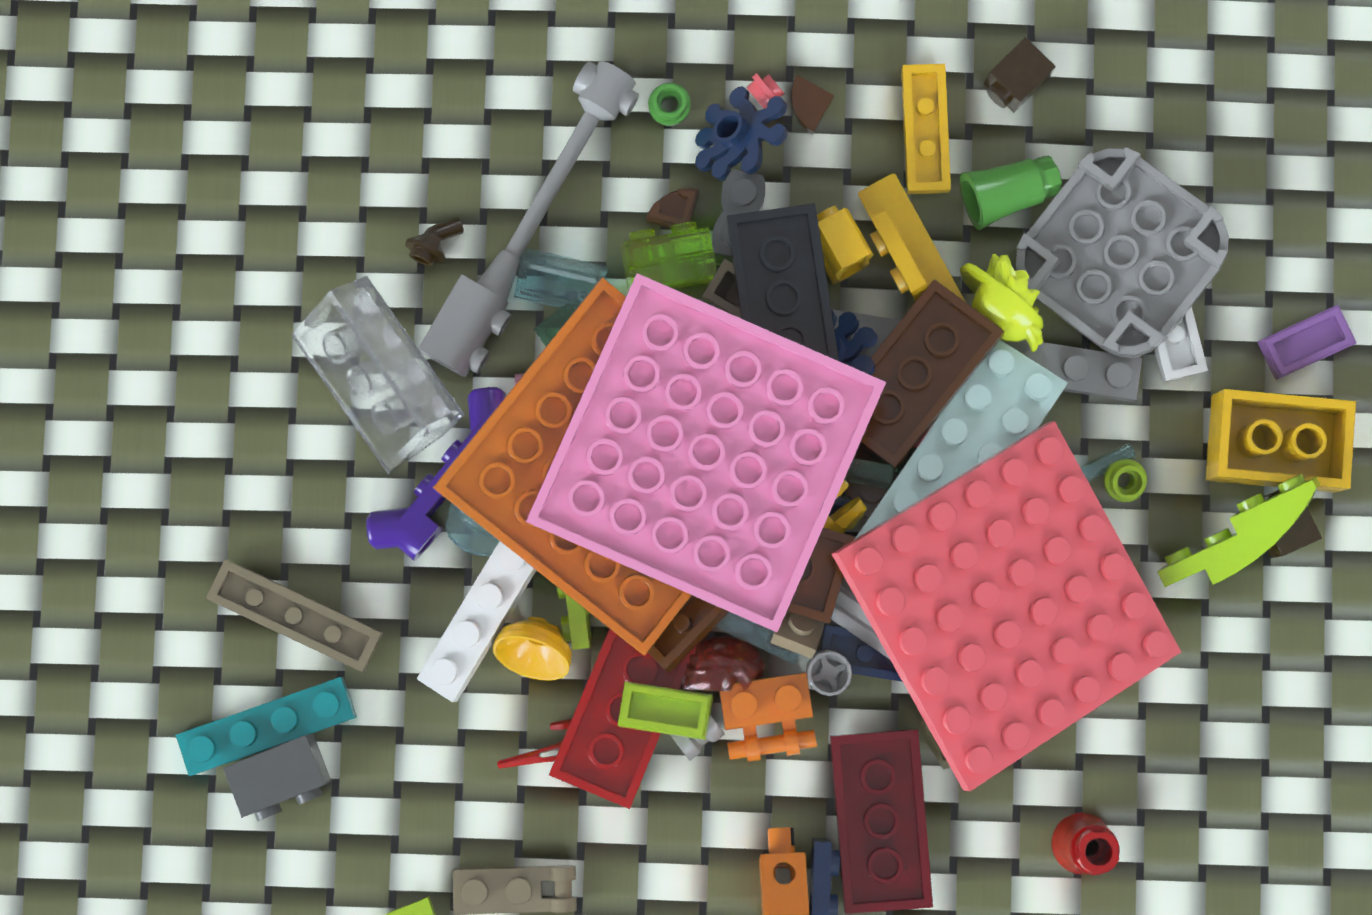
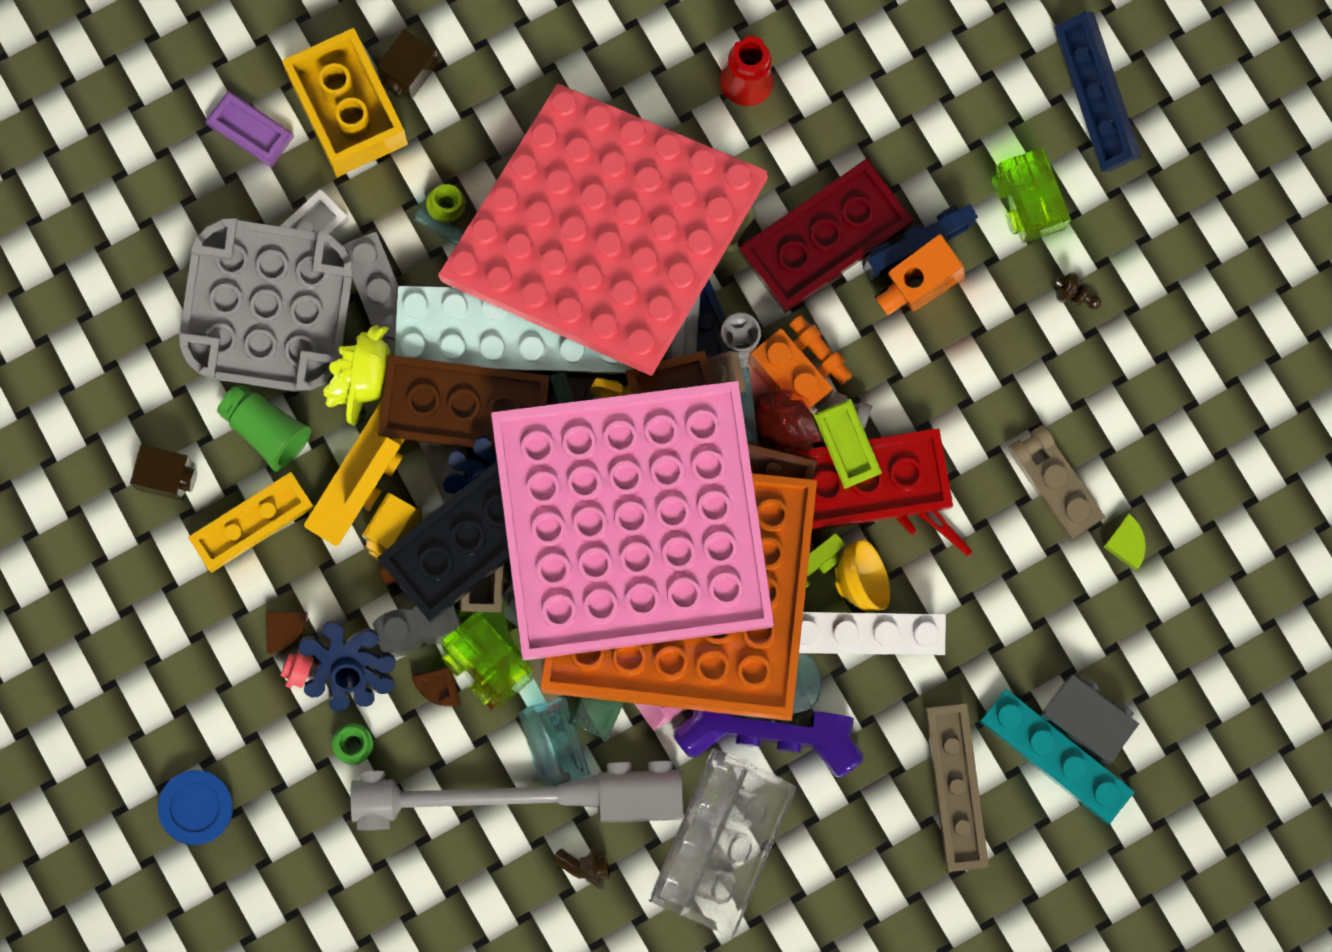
camera: 130 degrees left, 5 degrees down
lime slope [1157,474,1320,587] -> none

